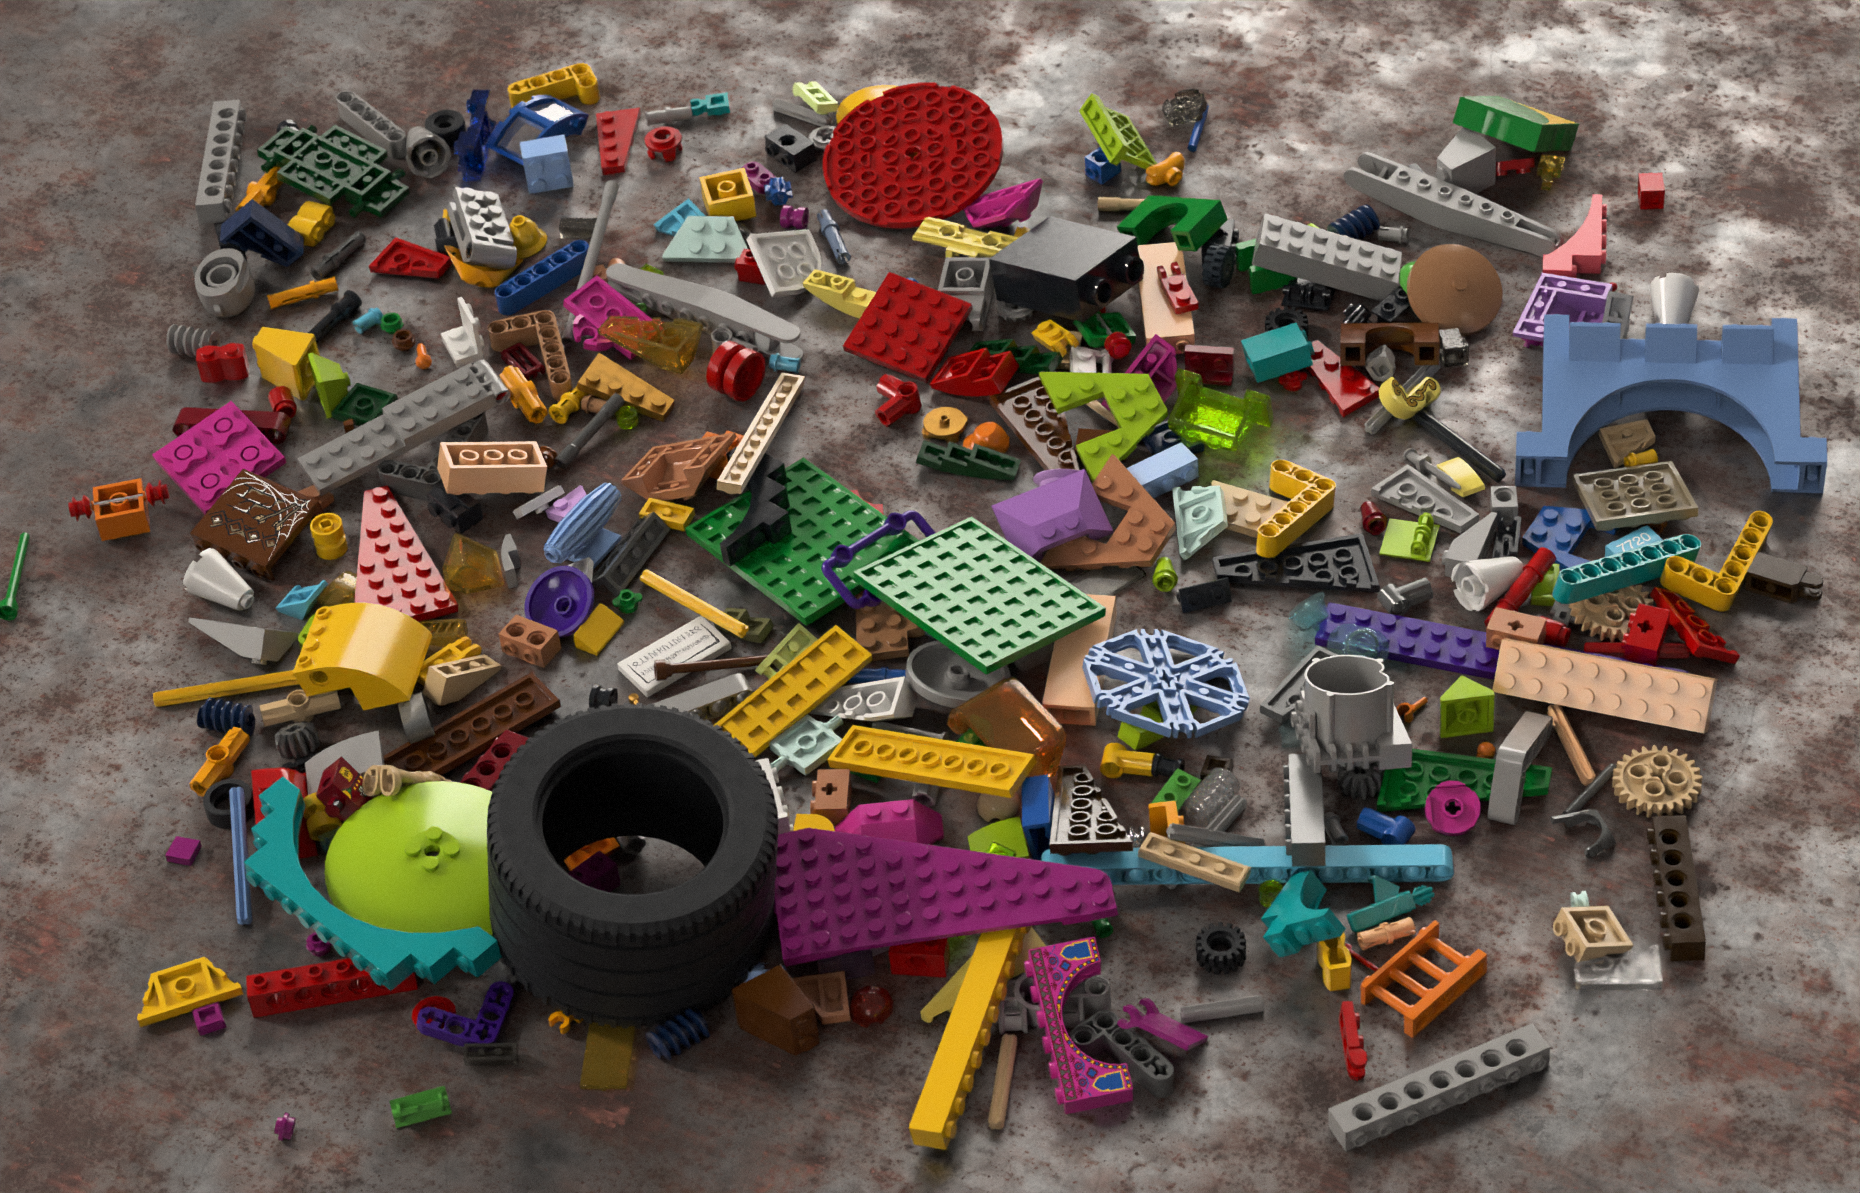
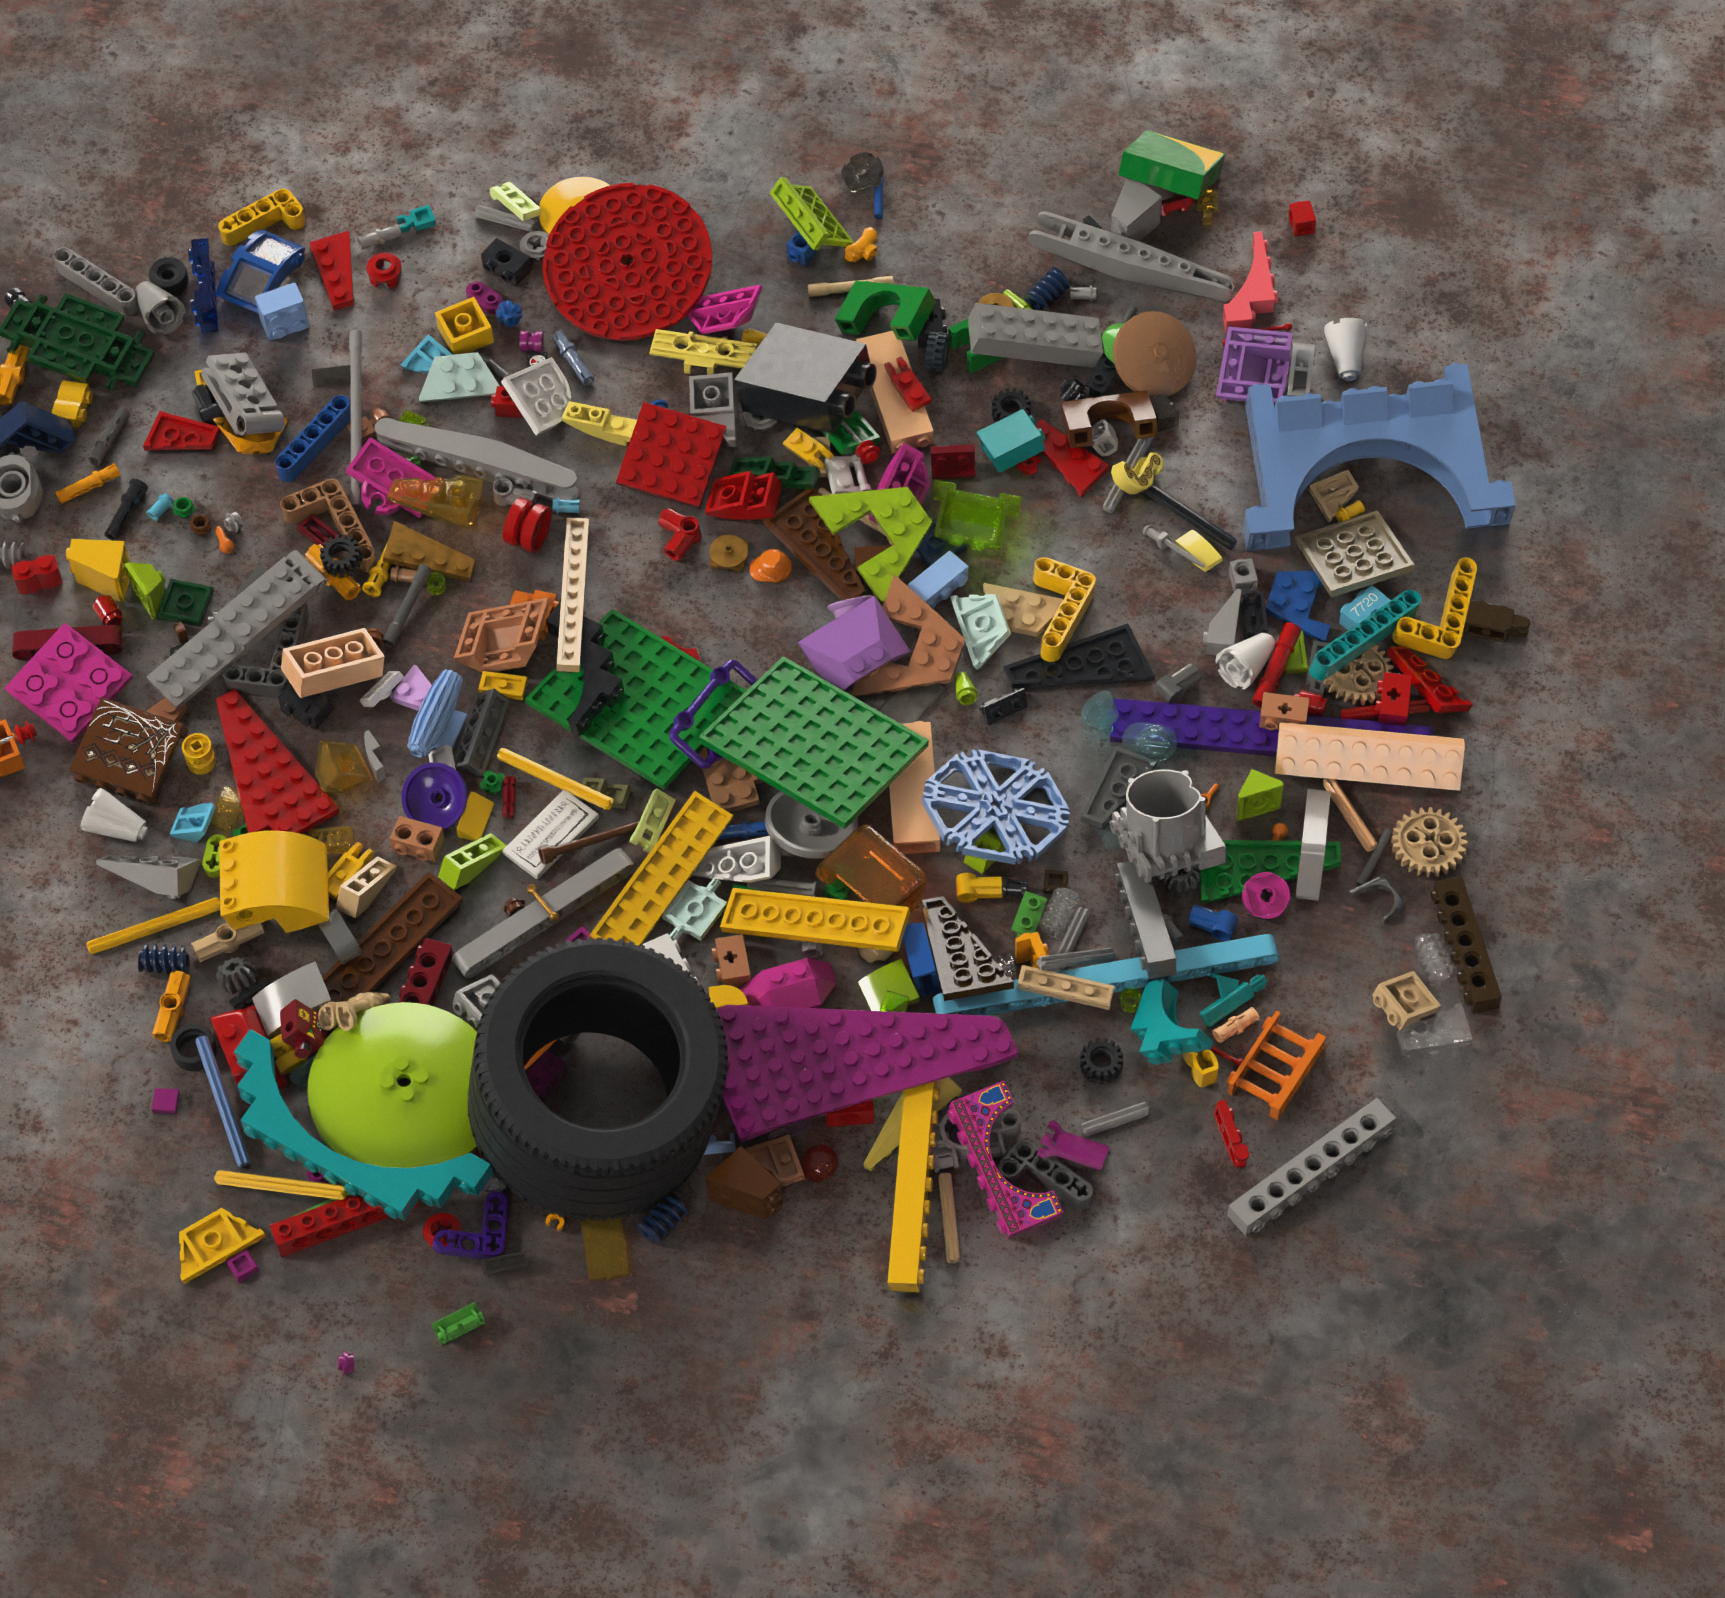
camera: 15 degrees left, 15 degrees up
white bracket [441,297,485,368] -> none
yellow hat [509,215,547,259] -> none
black wheel [589,684,618,709] -> none
dark green slope [915,440,1021,480] -> none
black hinge [1281,278,1336,311] -> none
dark red cone [1360,501,1387,535] -> none
light grey wing [1371,464,1479,533] -> none
lime hinge [1379,512,1440,562] -> none
light aqua bush [1570,891,1589,907] -> none
none -> yellow axle [214,1170,347,1200]
none -> light grey plate [224,512,243,533]
none -> black tyre [320,534,363,578]
none -> lime slope [438,833,507,890]
none -> dark red axle [502,776,516,819]
none -> clear piece [1411,933,1456,985]

